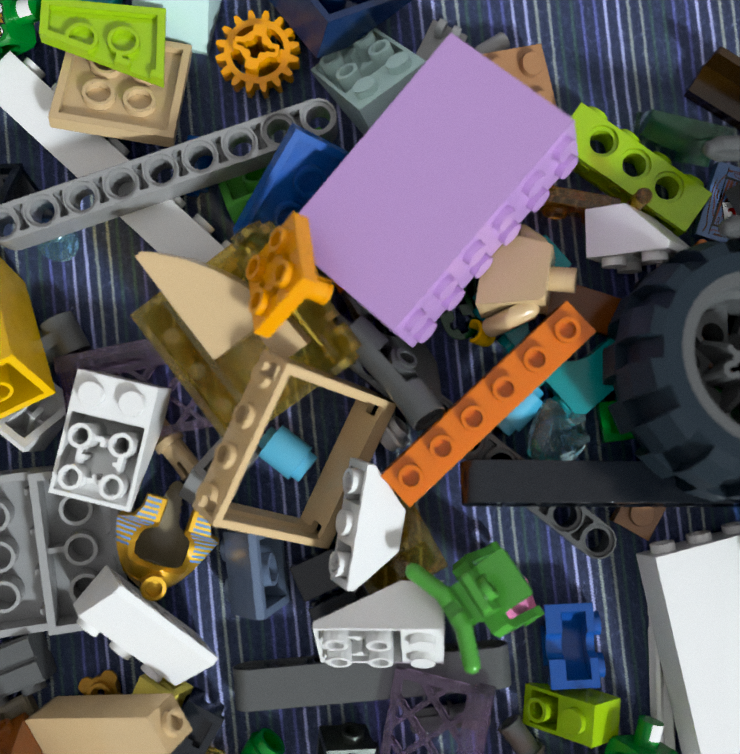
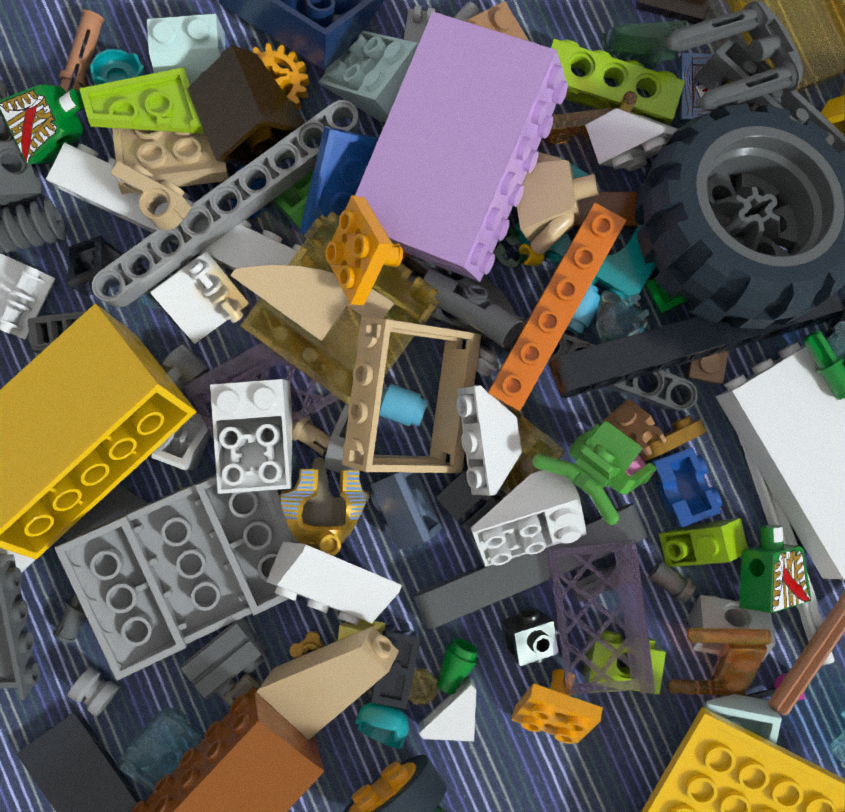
camera: 20 degrees left, 0 degrees up
none -> tan plate [111,161,192,230]
none -> white hinge [150,250,249,344]
none -> dark brown slope [187,45,306,166]
none -> medium nougat plate [603,398,666,456]
none -> pearl gold plate [640,415,707,461]

